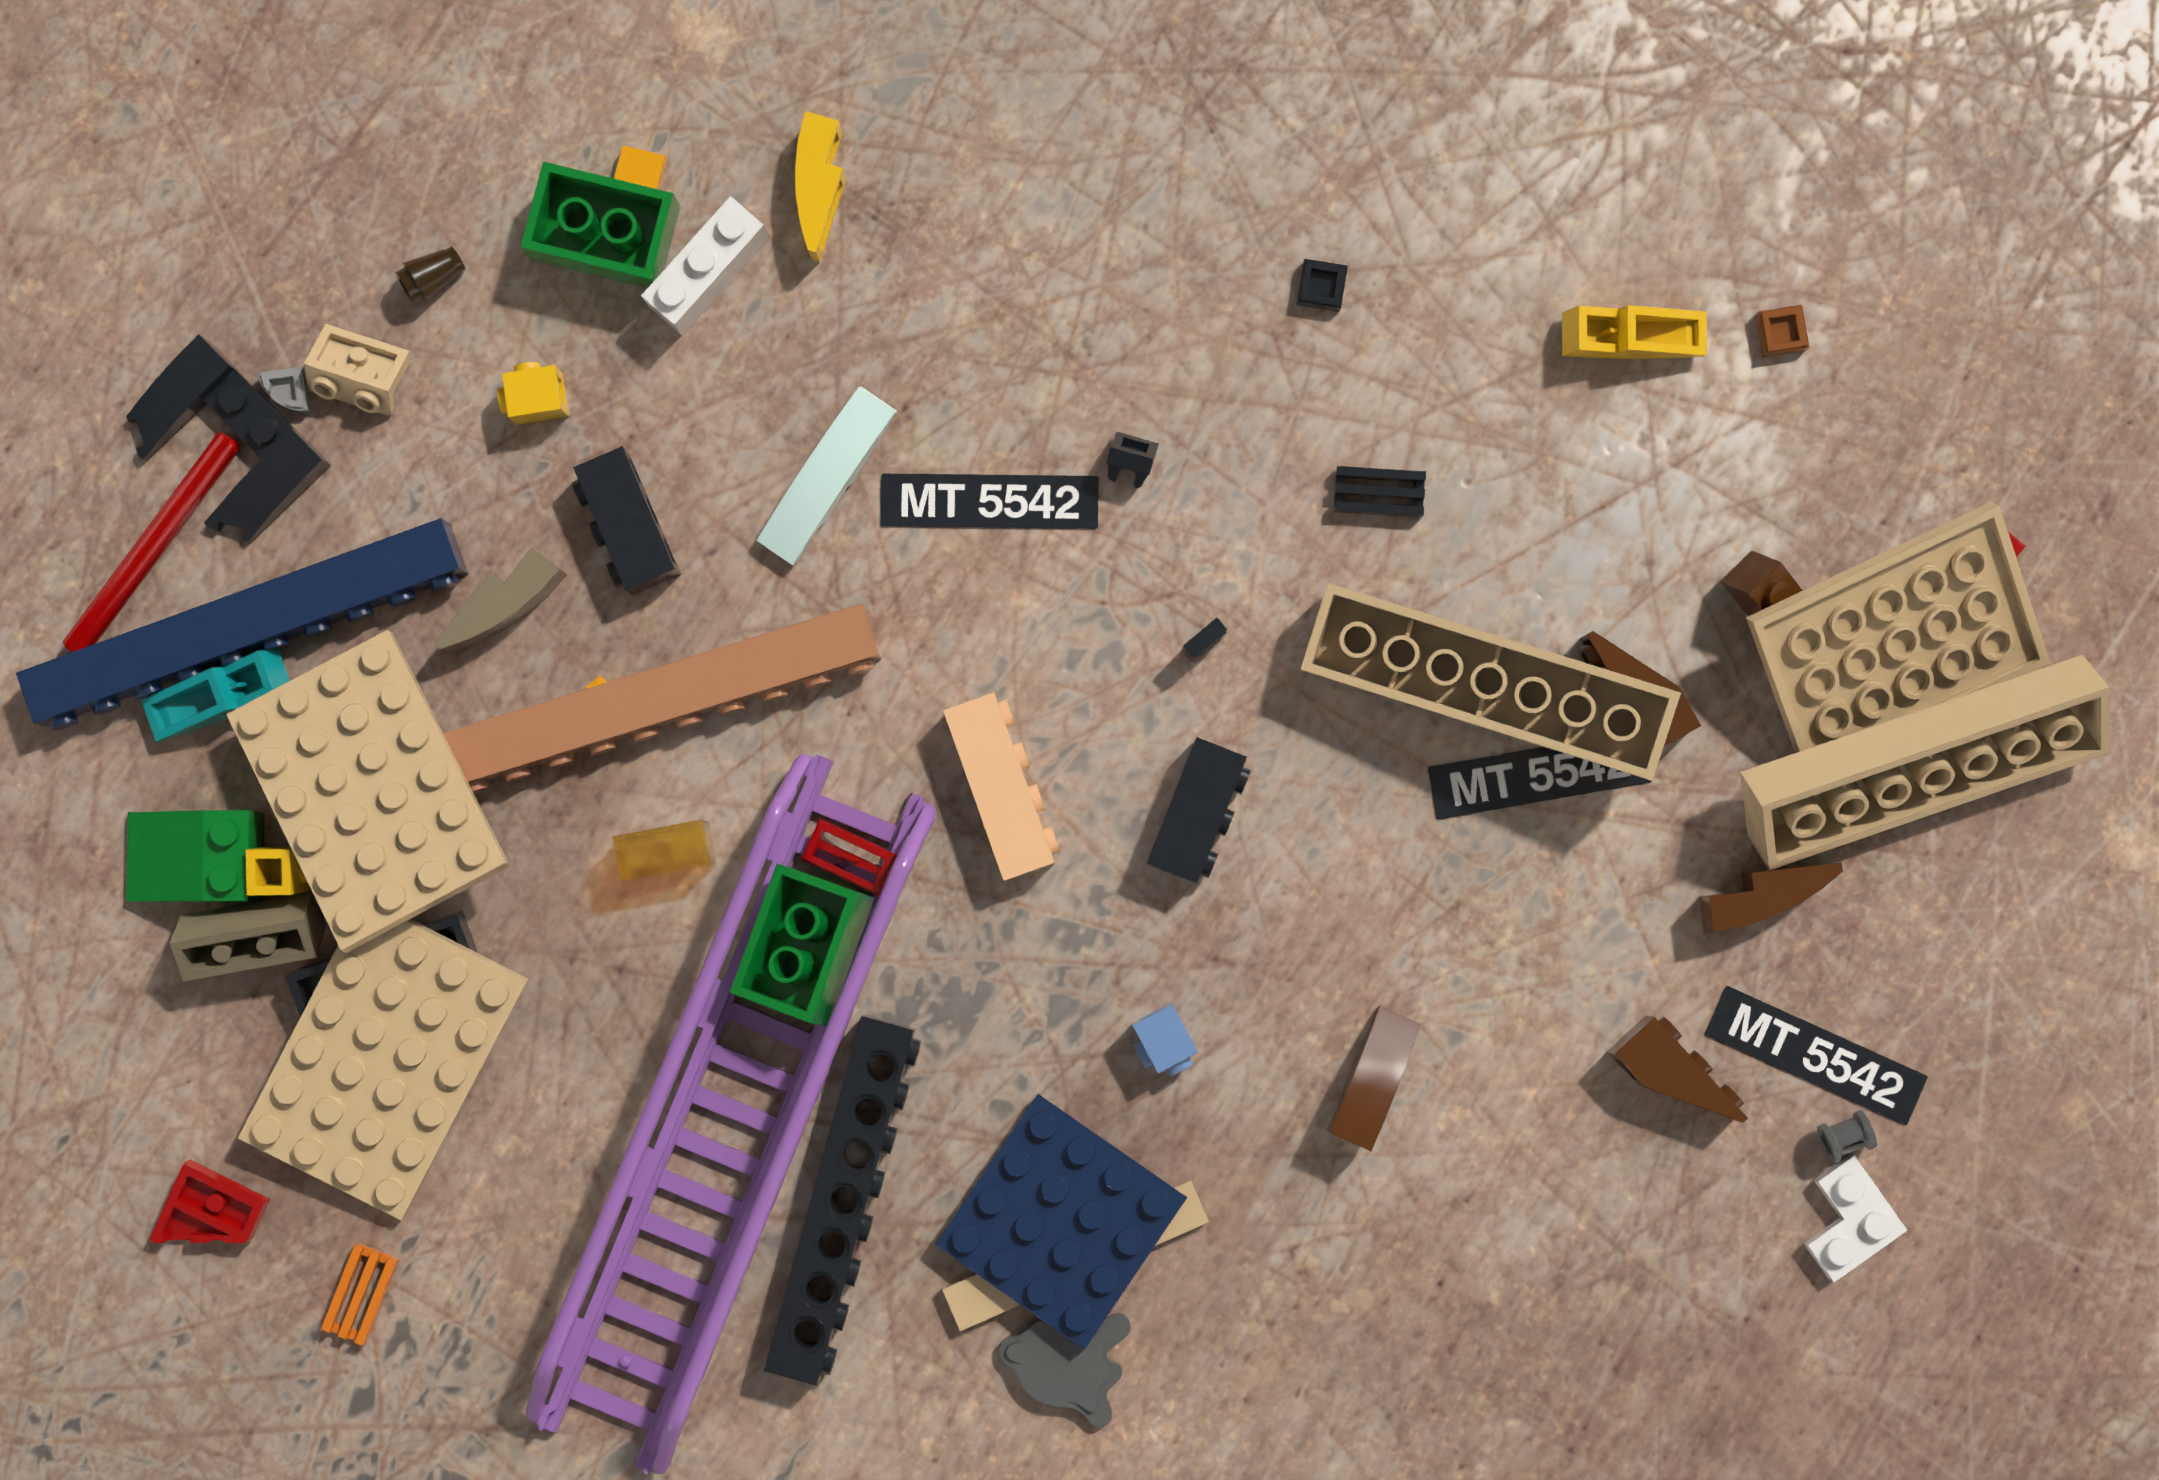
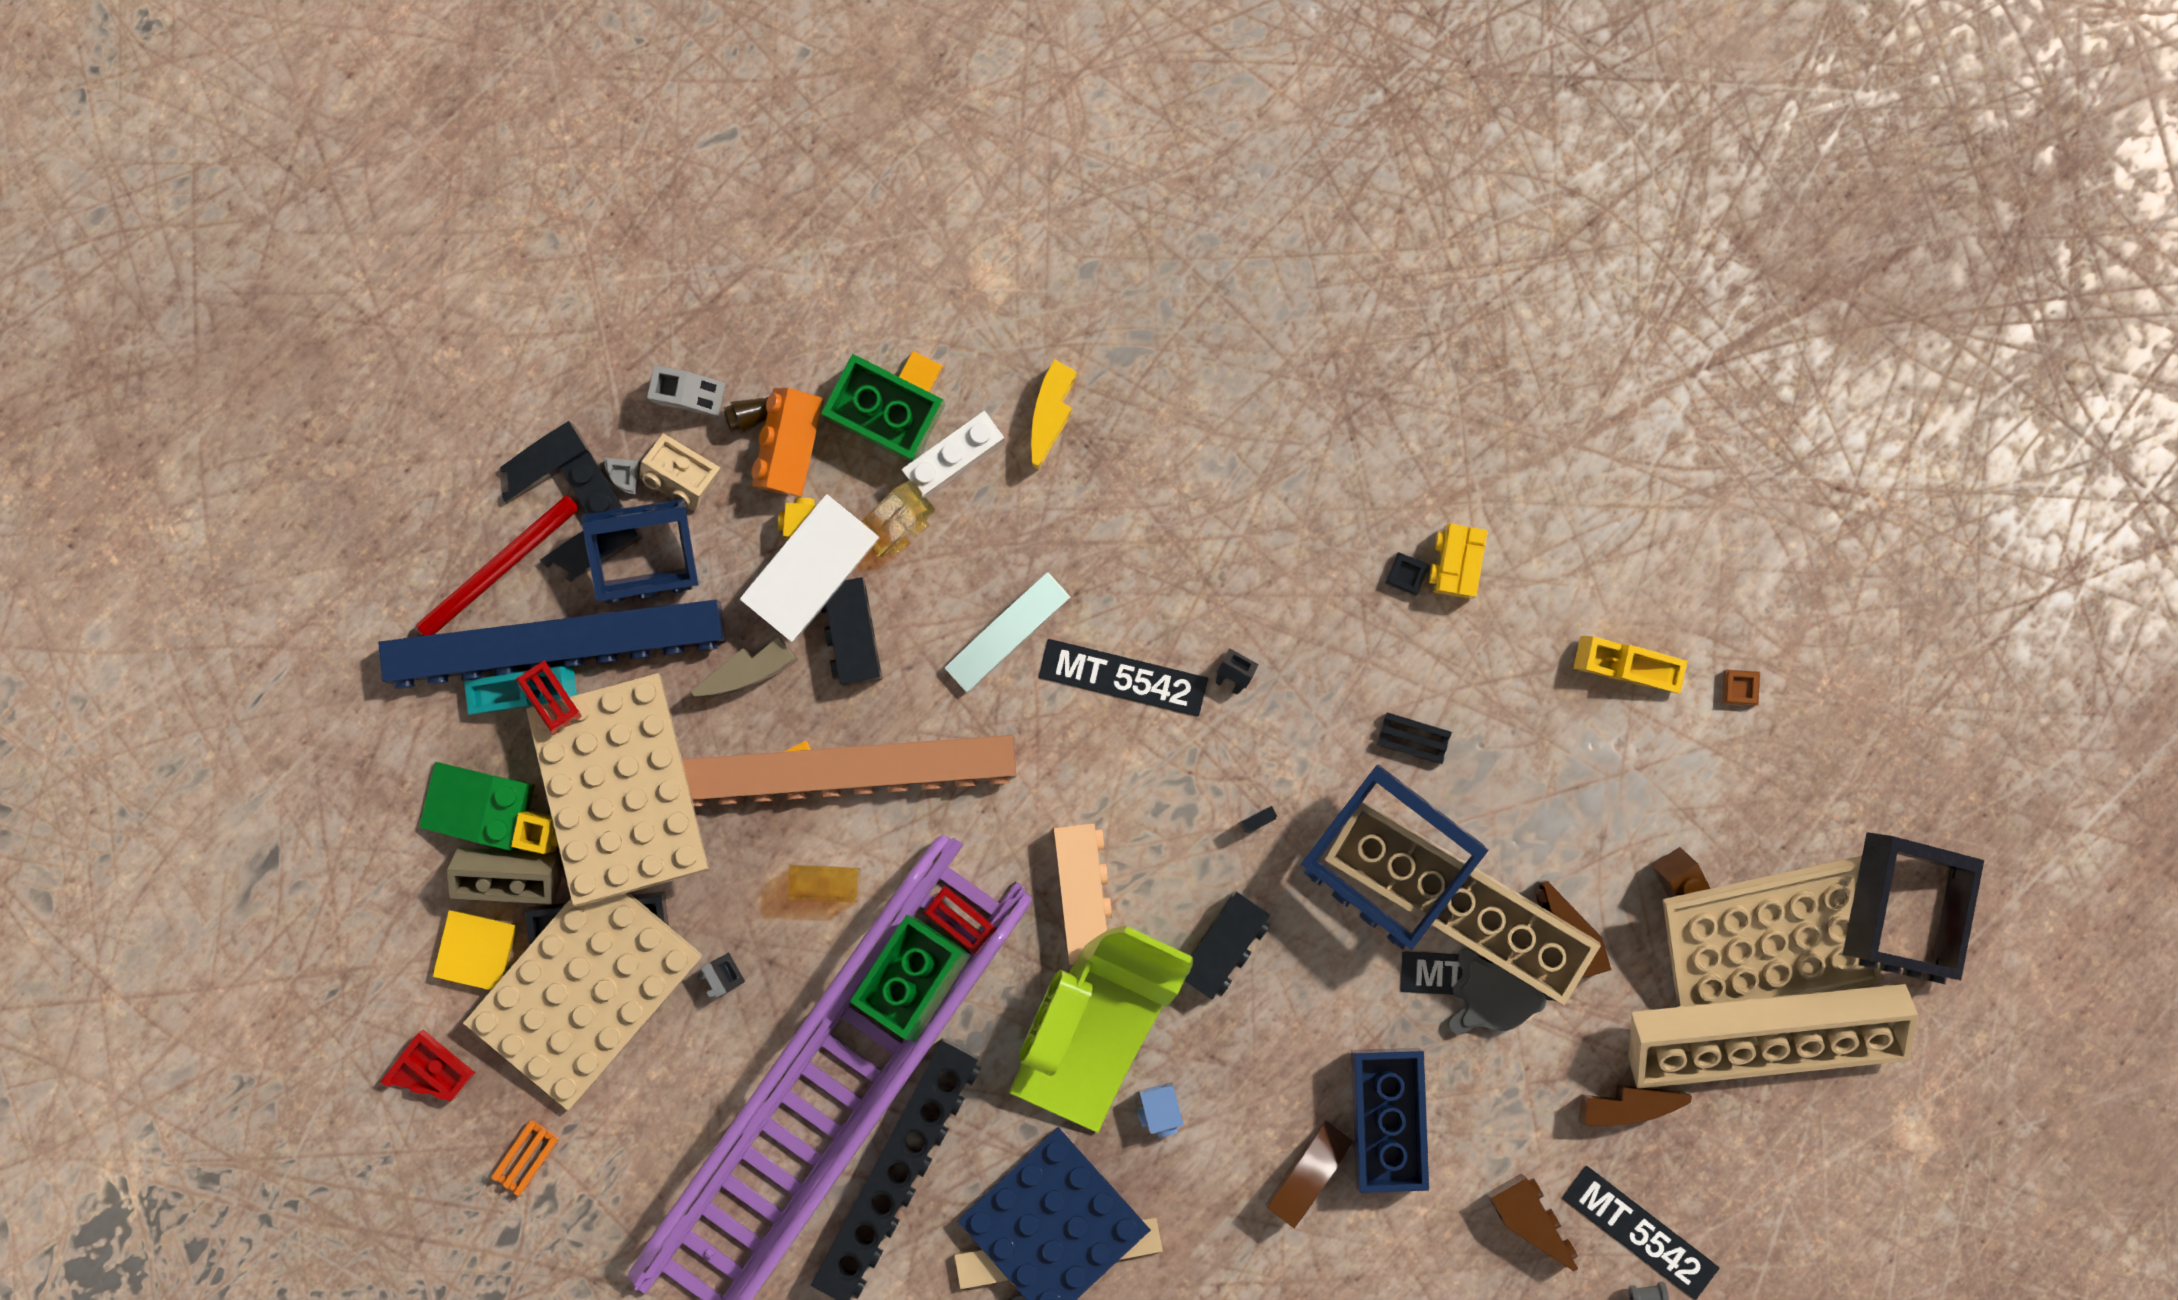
camera: 10 degrees right, 0 degrees up
none -> yellow tile [433,910,517,990]
none -> red tile [516,660,582,735]
none -> dark blue window [582,499,698,603]
none -> light grey slope [647,365,726,417]
none -> black tile [698,952,745,998]
none -> white tile [740,494,880,643]
none -> orange brick [751,388,824,497]
none -> clear yellow brick [861,480,935,557]
none -> lime beam [1008,926,1193,1133]
none -> dark blue window [1301,764,1489,950]
none -> dark blue brick [1351,1048,1429,1193]
none -> yellow brick [1429,523,1488,599]
none -> dark grey tile [1448,949,1546,1035]
none -> black window [1842,832,1984,985]

